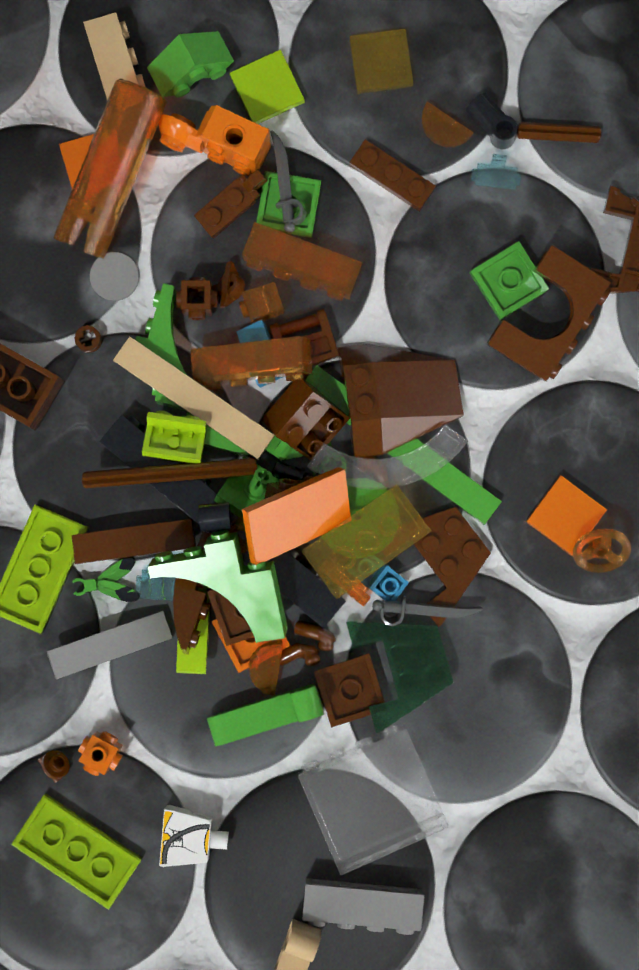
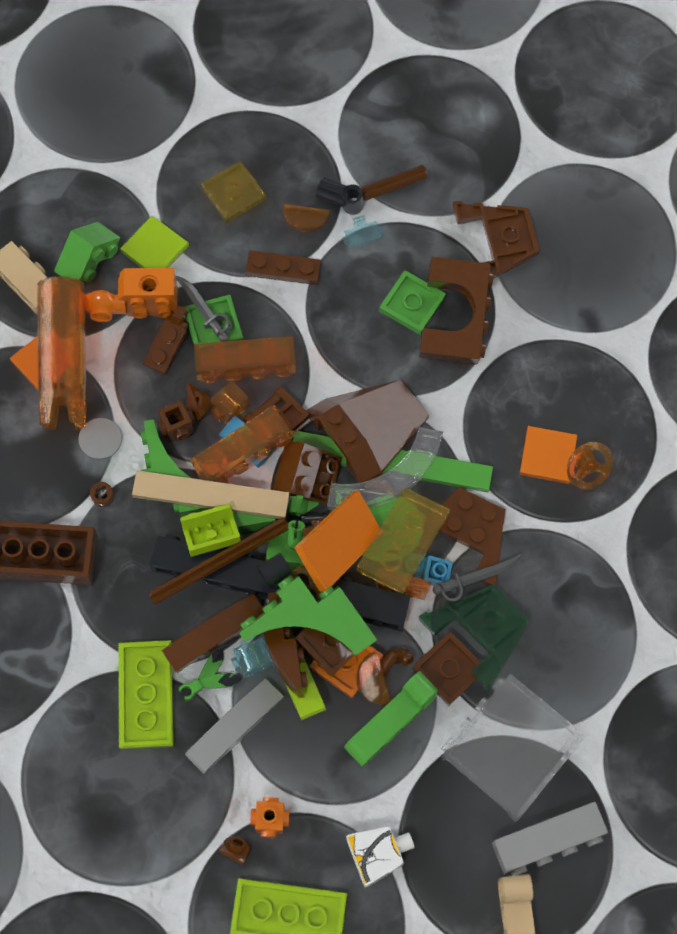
camera: 20 degrees left, 15 degrees down
reddish brown arm [294,620,336,651] -> none

